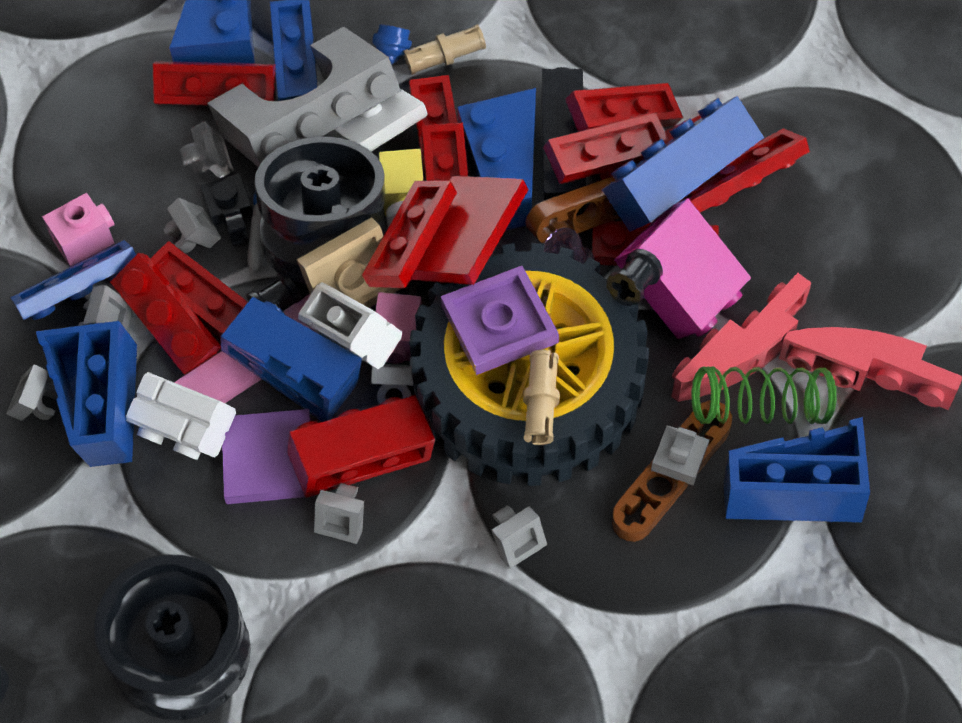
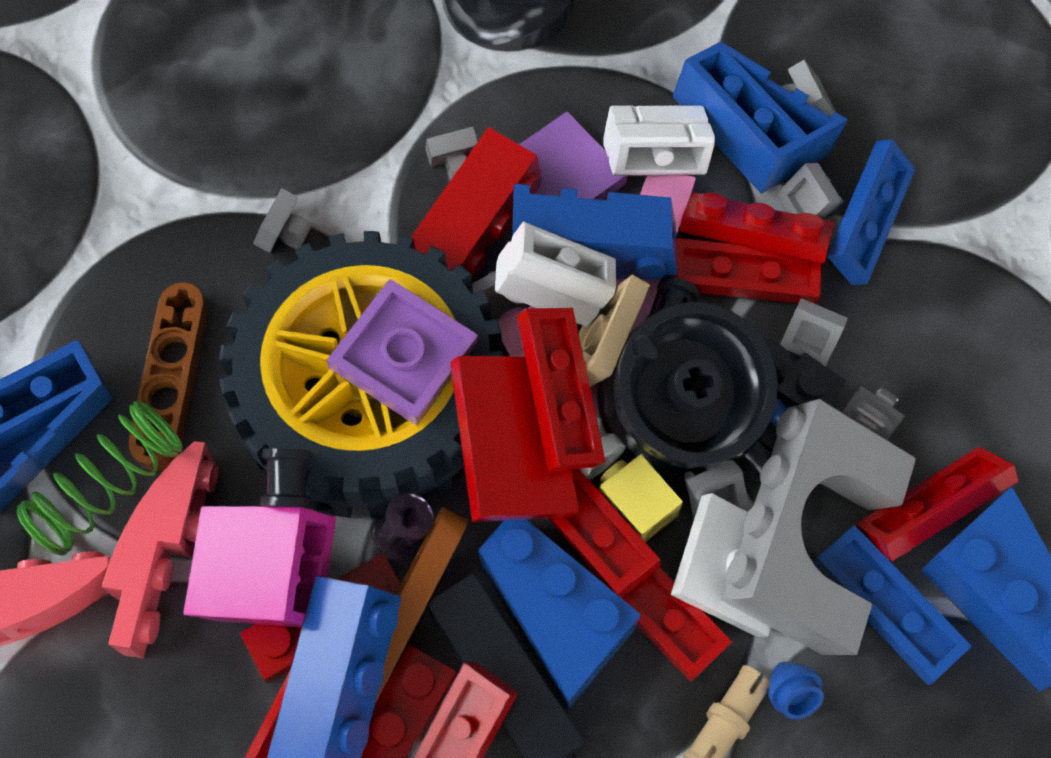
camera: 145 degrees right, 5 degrees up
bright pink brick [42,193,114,267] -> none
tan pin [523,350,560,445] -> none
red plate [543,113,669,184] -> none
light grey tile [651,425,709,485] -> none

